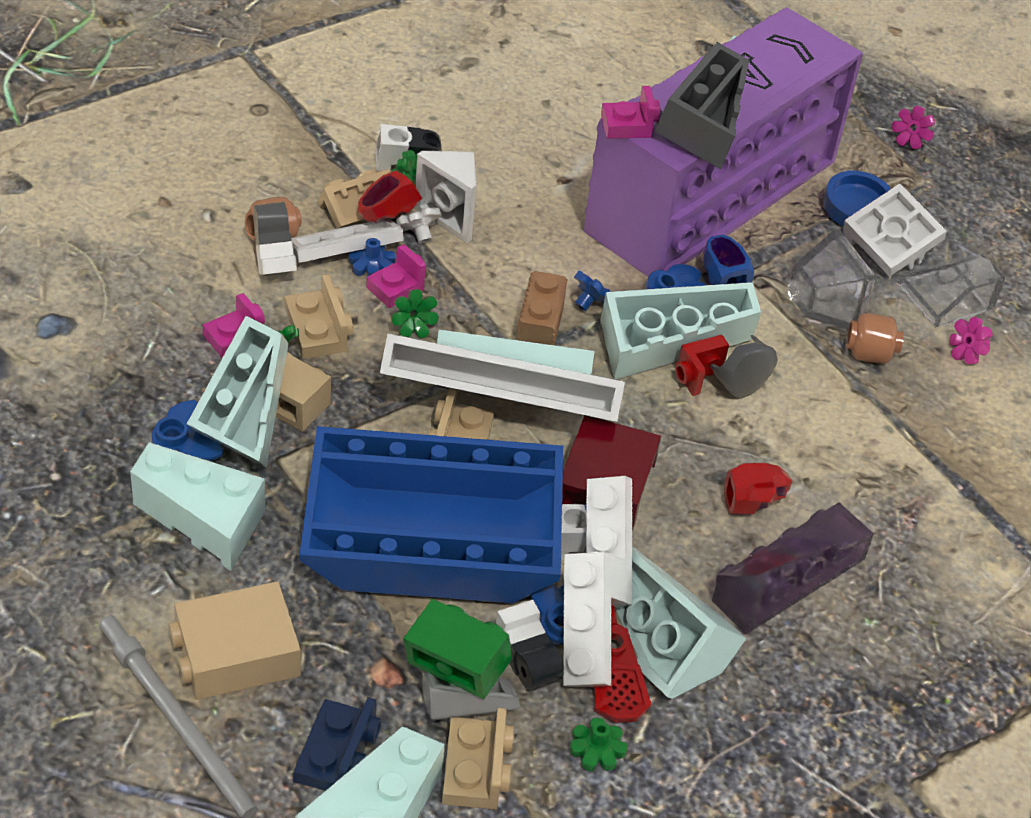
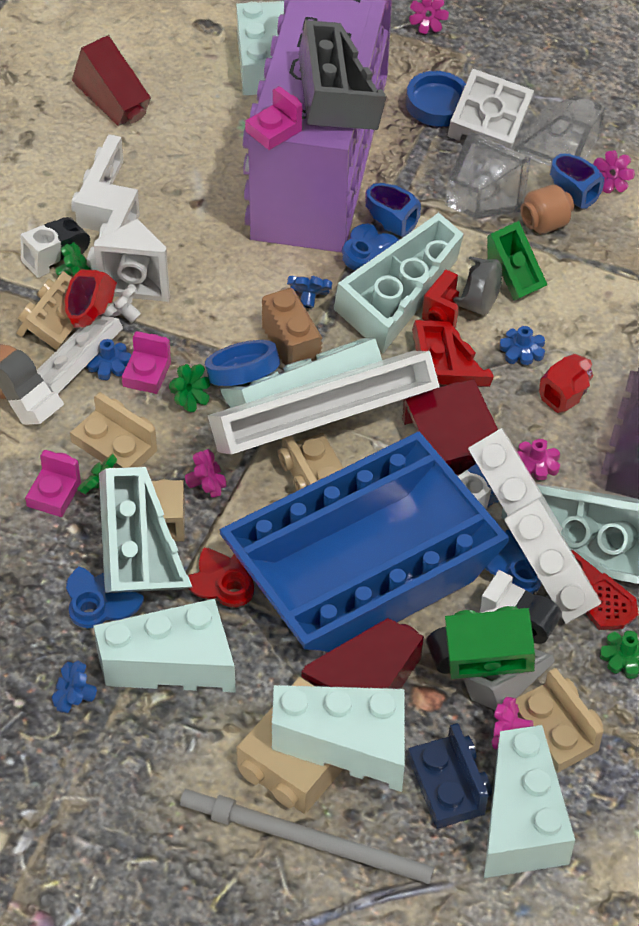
camera: 30 degrees left, 5 degrees up
none -> blue plant [52,661,97,713]
none -> white bracket [71,134,140,270]
none -> dark red slope [72,35,151,126]
none -> dark pink plant [185,449,226,498]
none -> red plate [188,547,254,607]
none -> blue piece [205,340,280,386]
none -> light aqua wedge [272,685,405,792]
none -> dark red slope [301,618,424,689]
none -> red wing [412,320,494,387]
none -> green slope [487,221,548,301]
none -> dark pink plant [492,696,534,750]
none -> blue plant [499,326,545,365]
none -> dark pink plant [517,439,560,480]
none -> blue rock [550,154,605,209]

